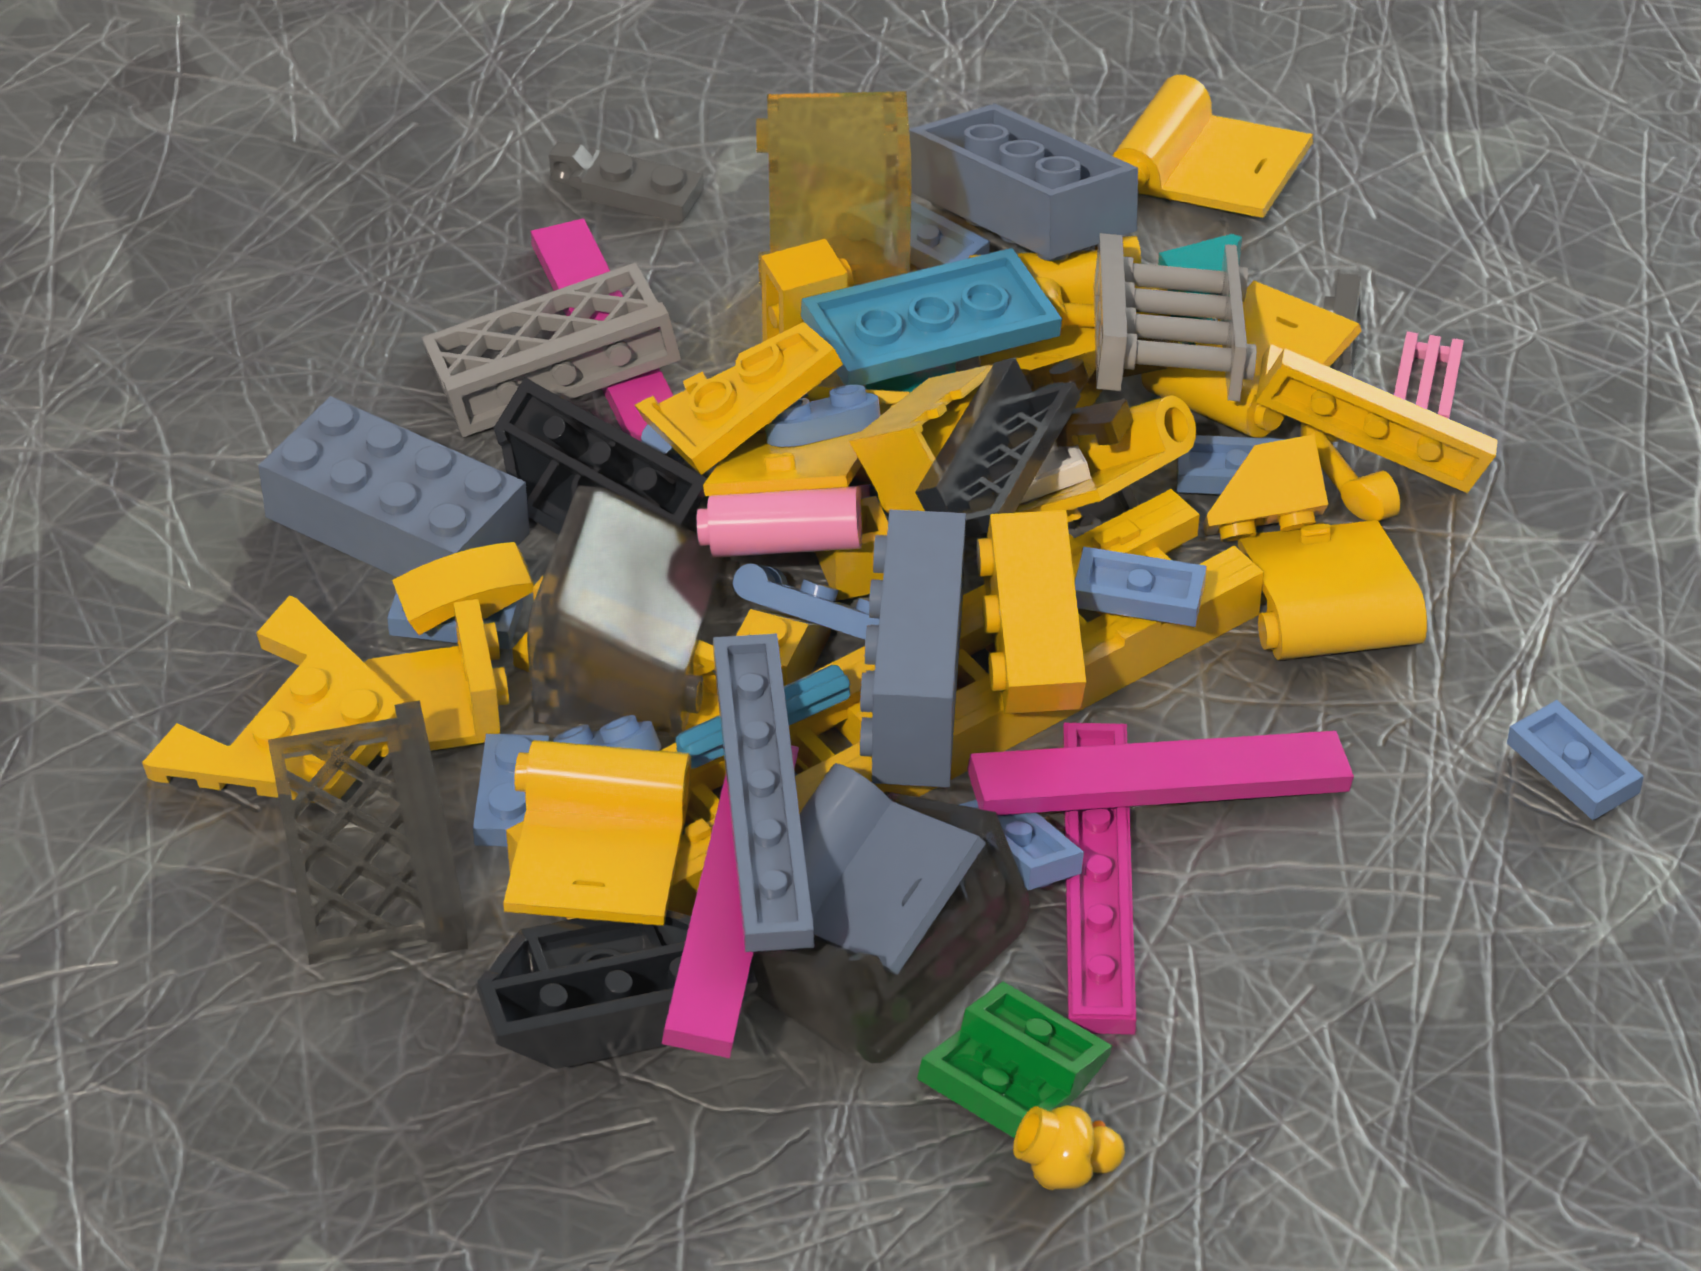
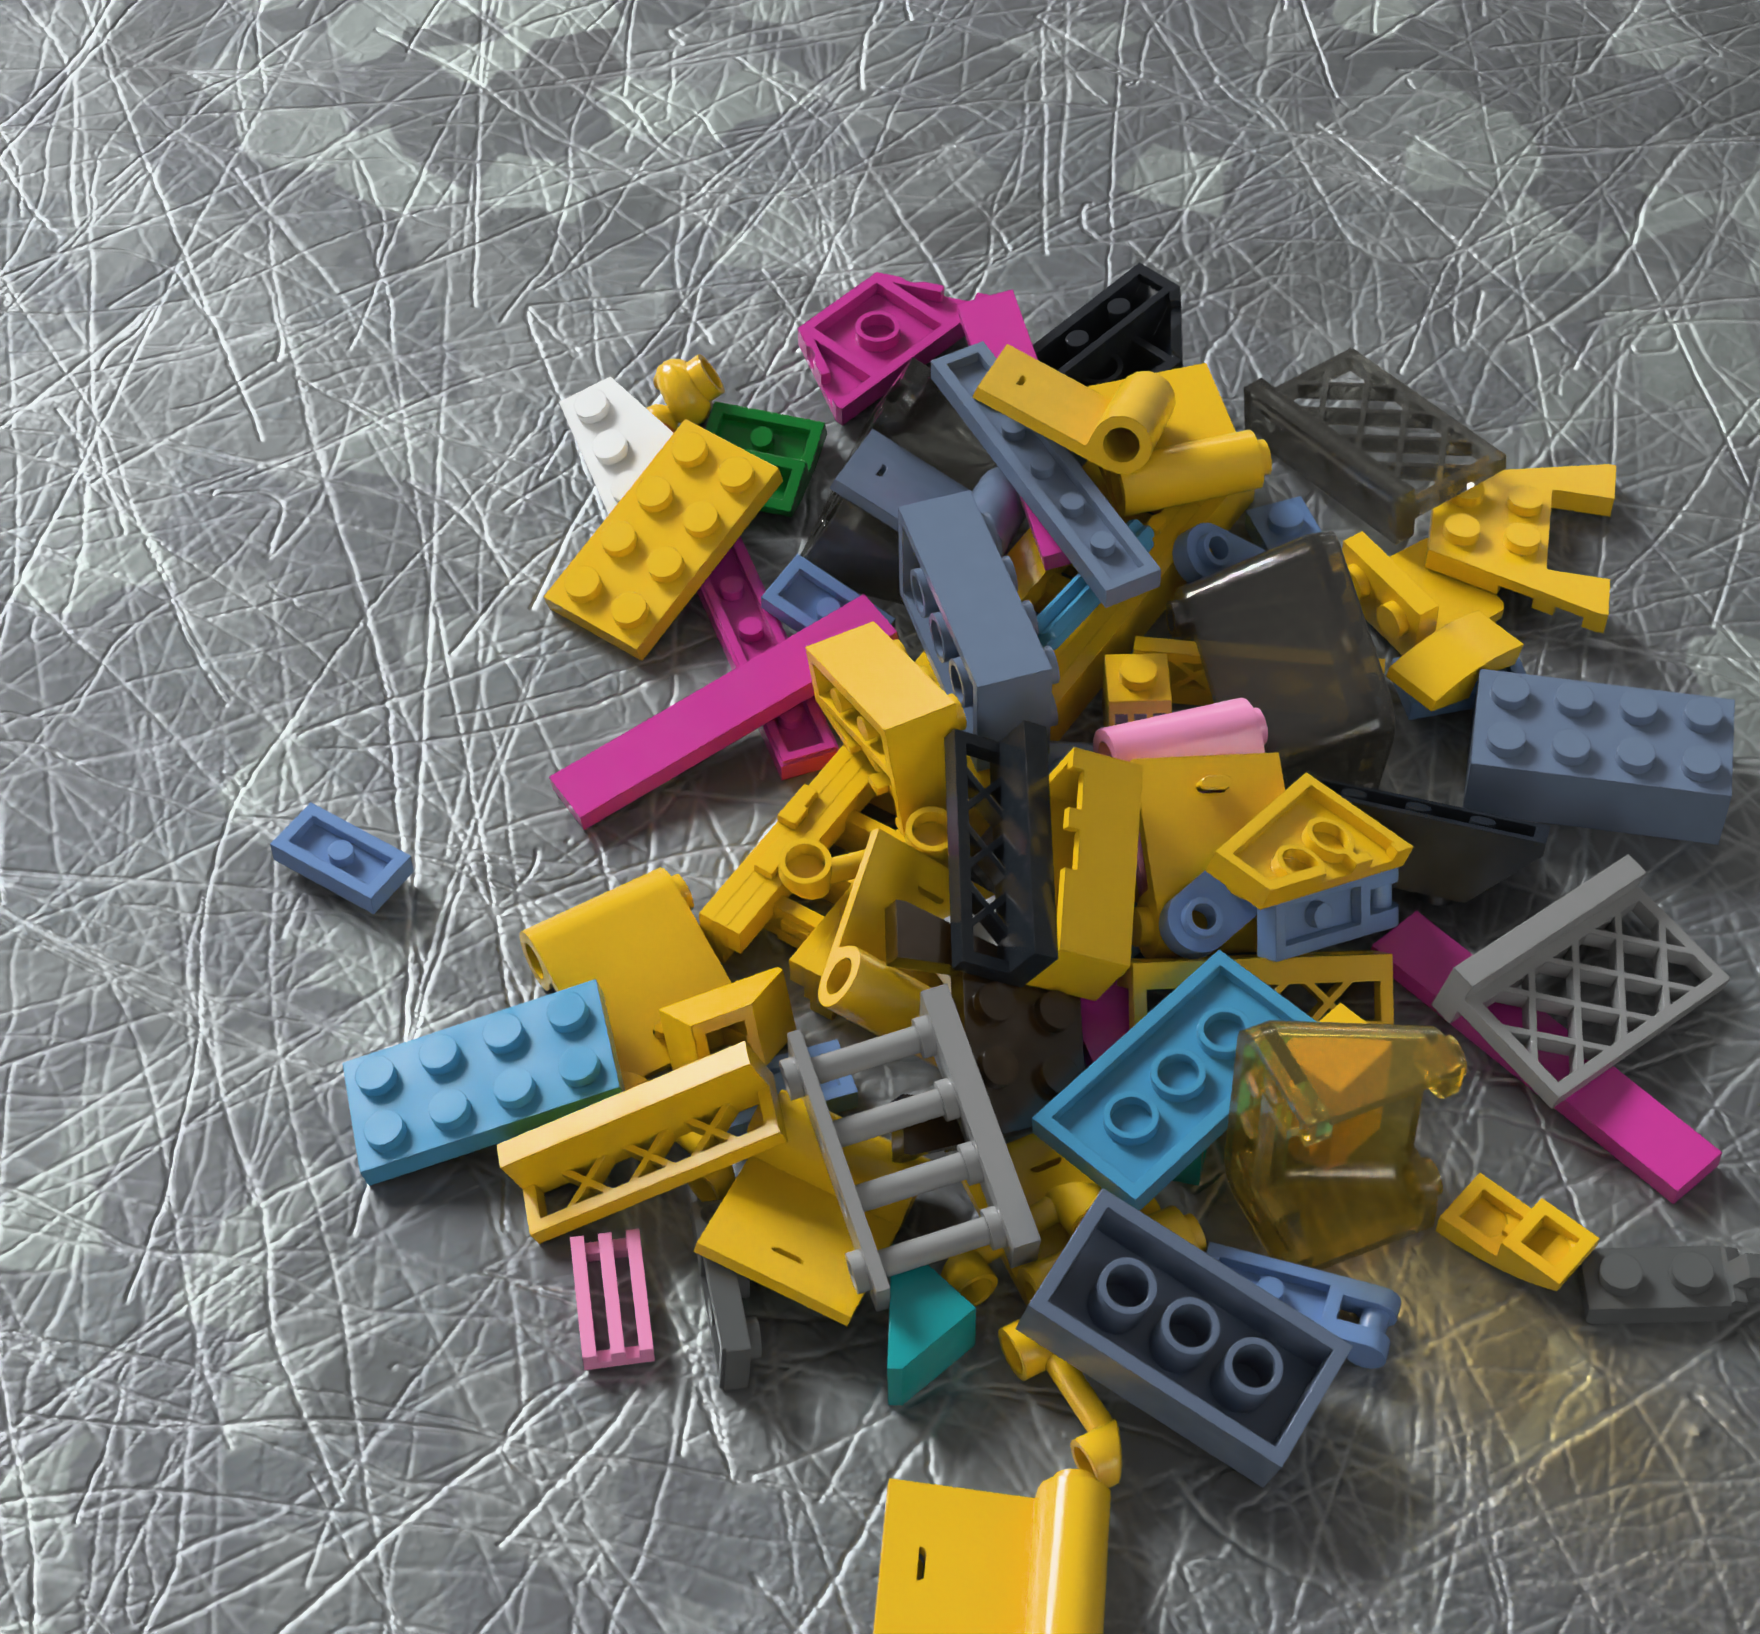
camera: 160 degrees right, 5 degrees up
medium blue plate [1075,547,1207,627] -> none
none -> dark azure plate [342,979,625,1186]
none -> yellow plate [544,419,783,661]
none -> white wing [559,377,673,514]
none -> yellow bar [779,806,948,900]
none -> dark pink wing [798,272,989,426]
none -> yellow door [972,344,1176,474]
none -> yellow slope [1436,1173,1600,1291]

